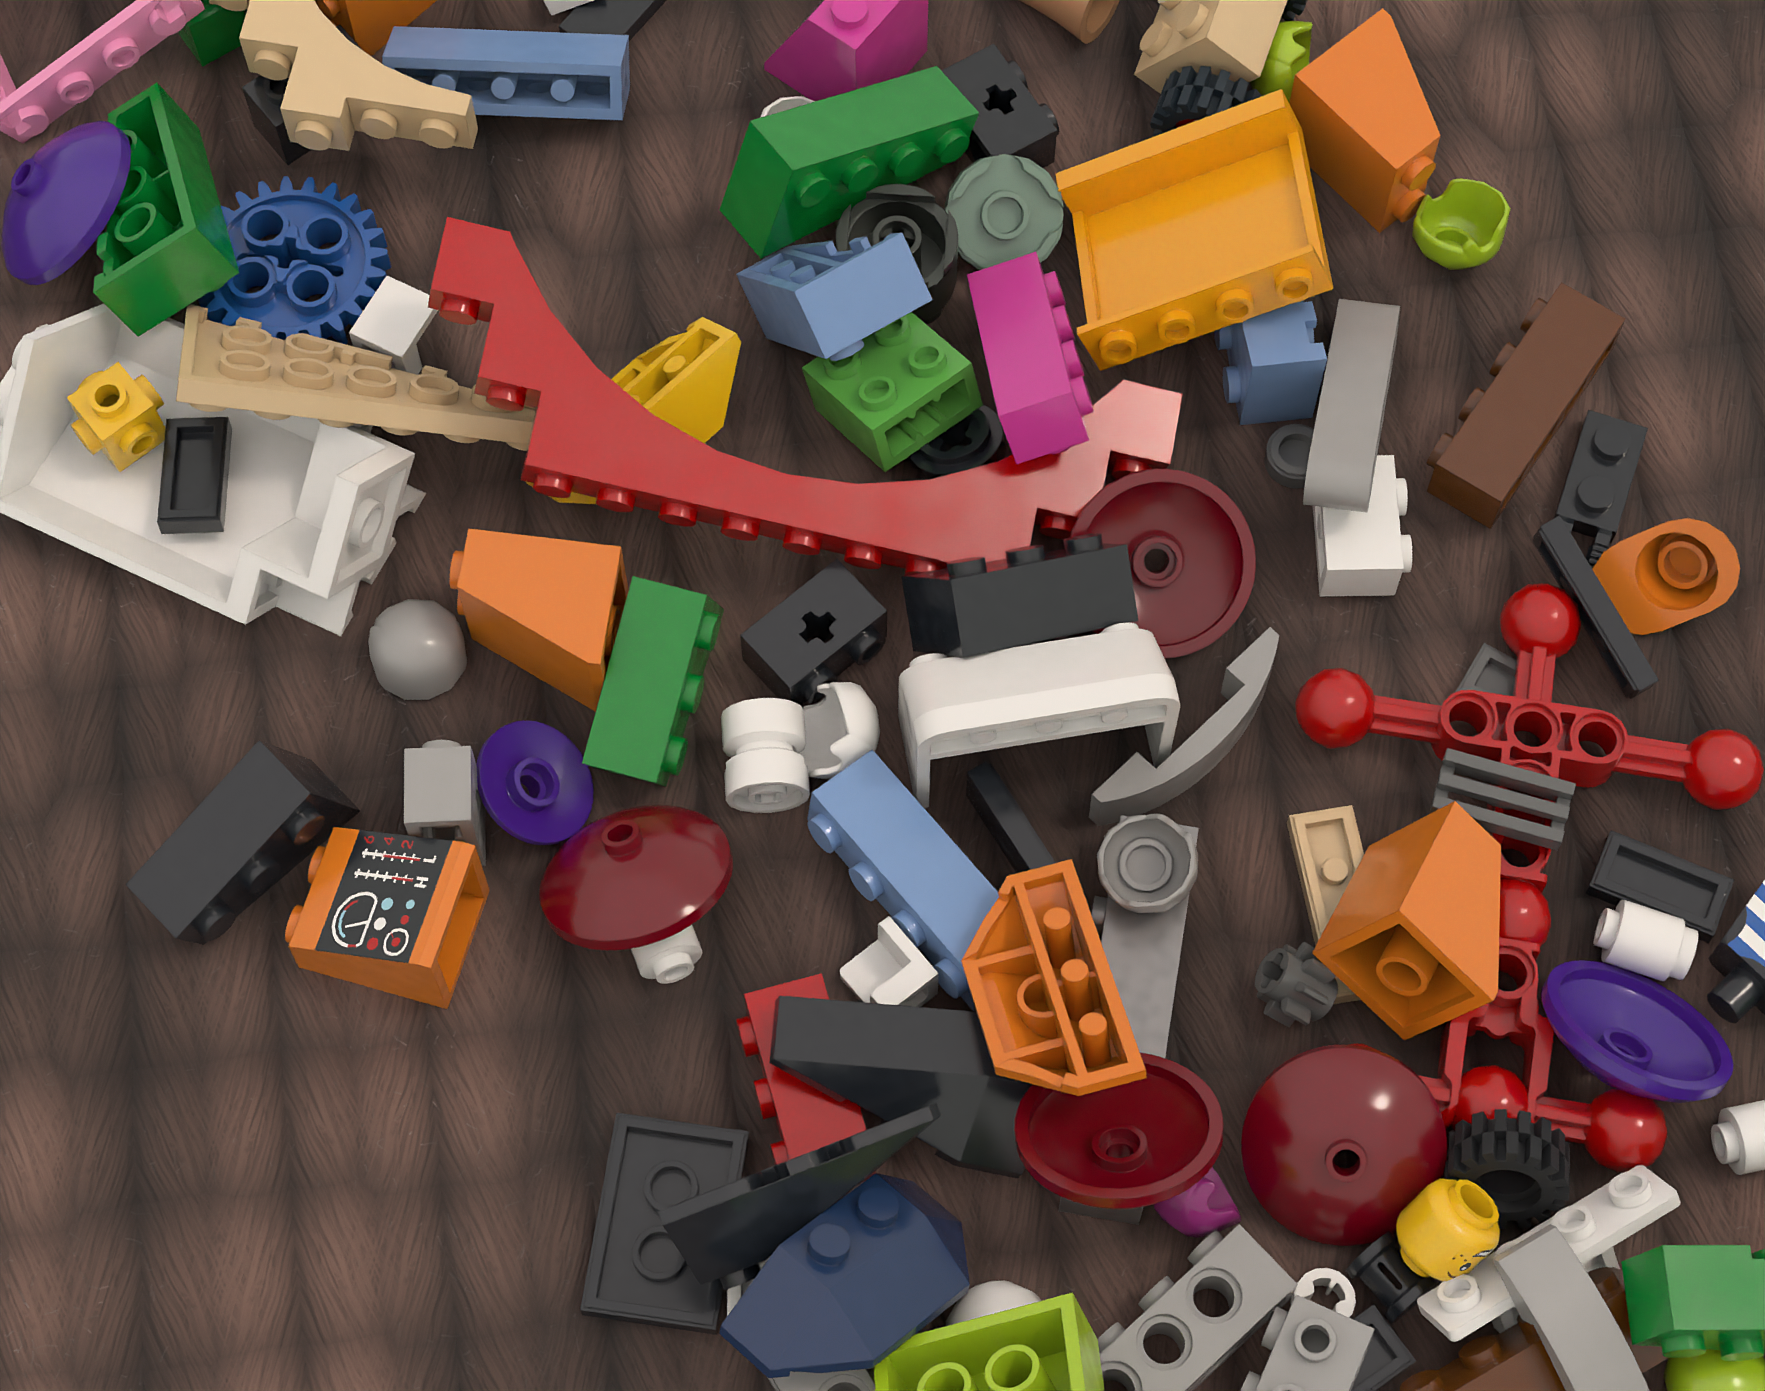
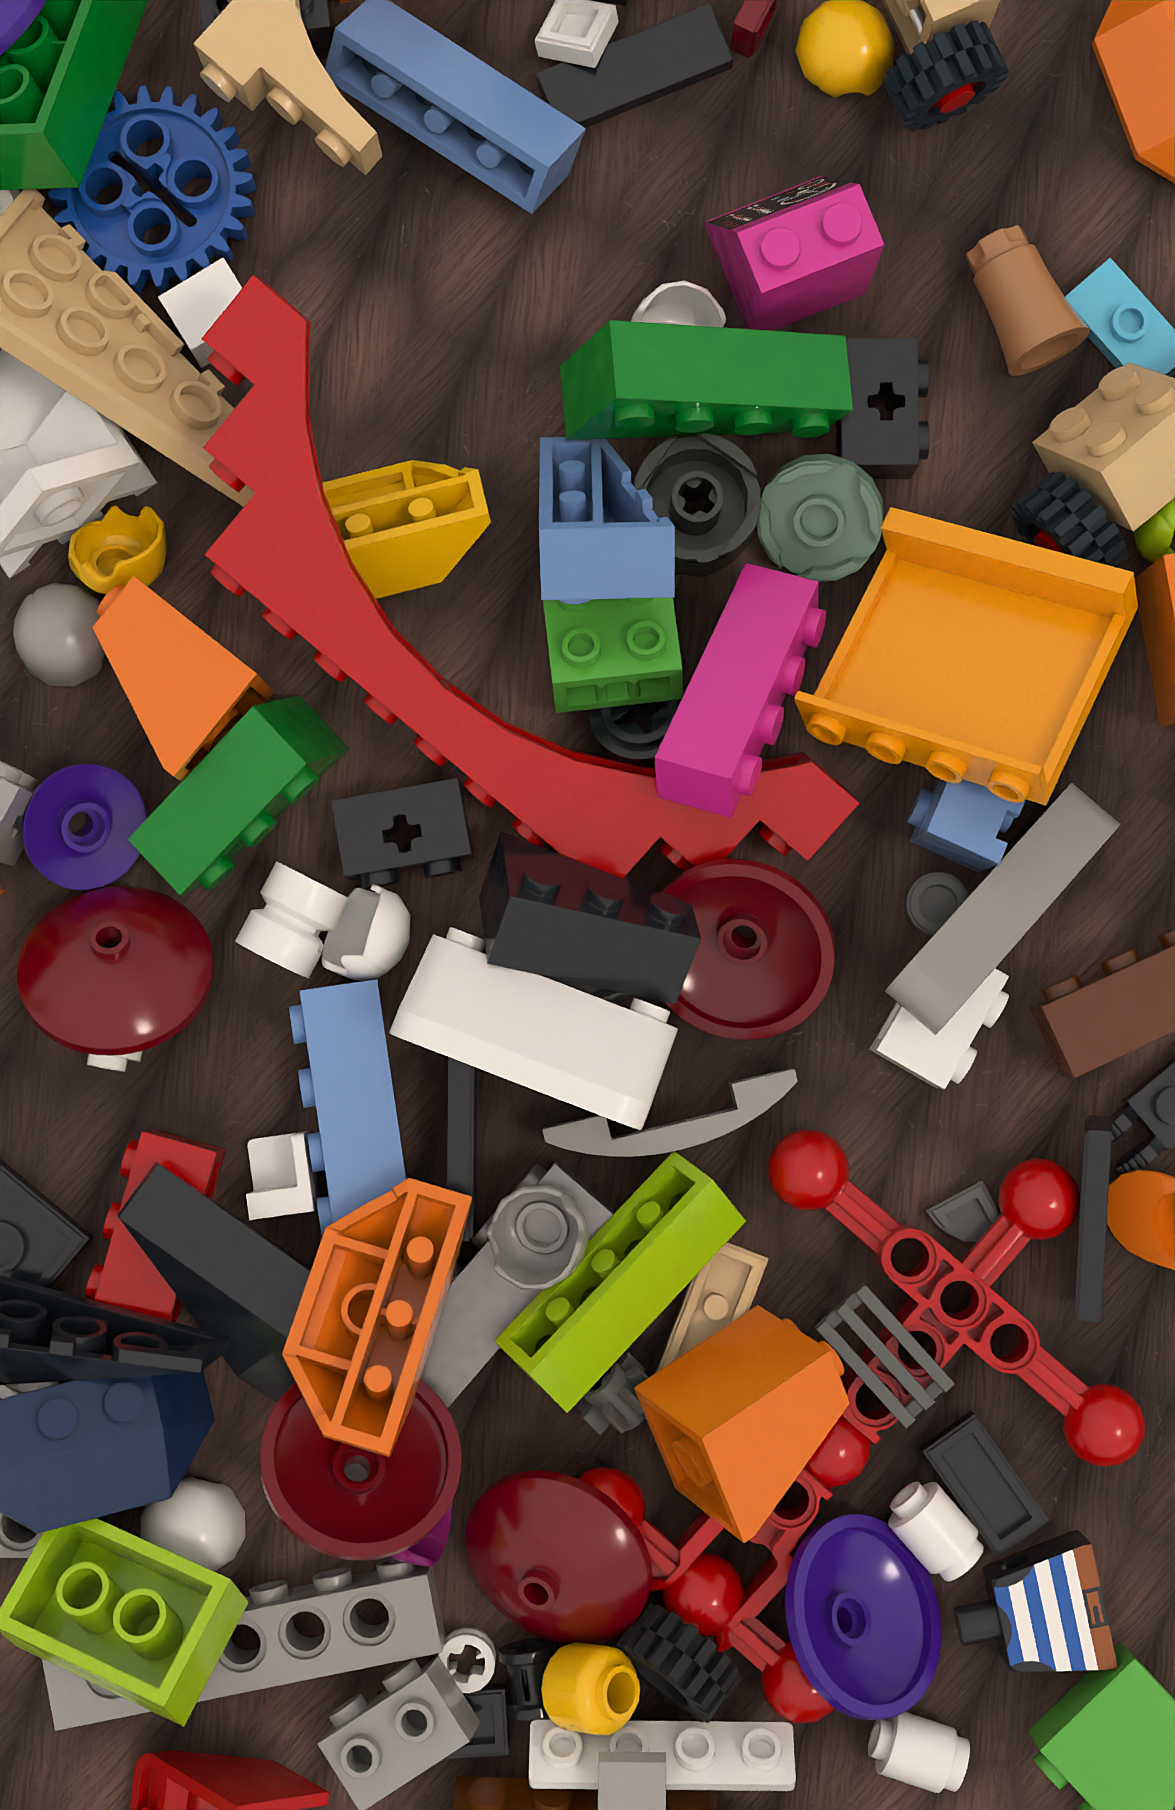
camera: 35 degrees right, 20 degrees up
none -> yellow hair [68,506,167,595]
none -> lime brick [494,1151,746,1413]

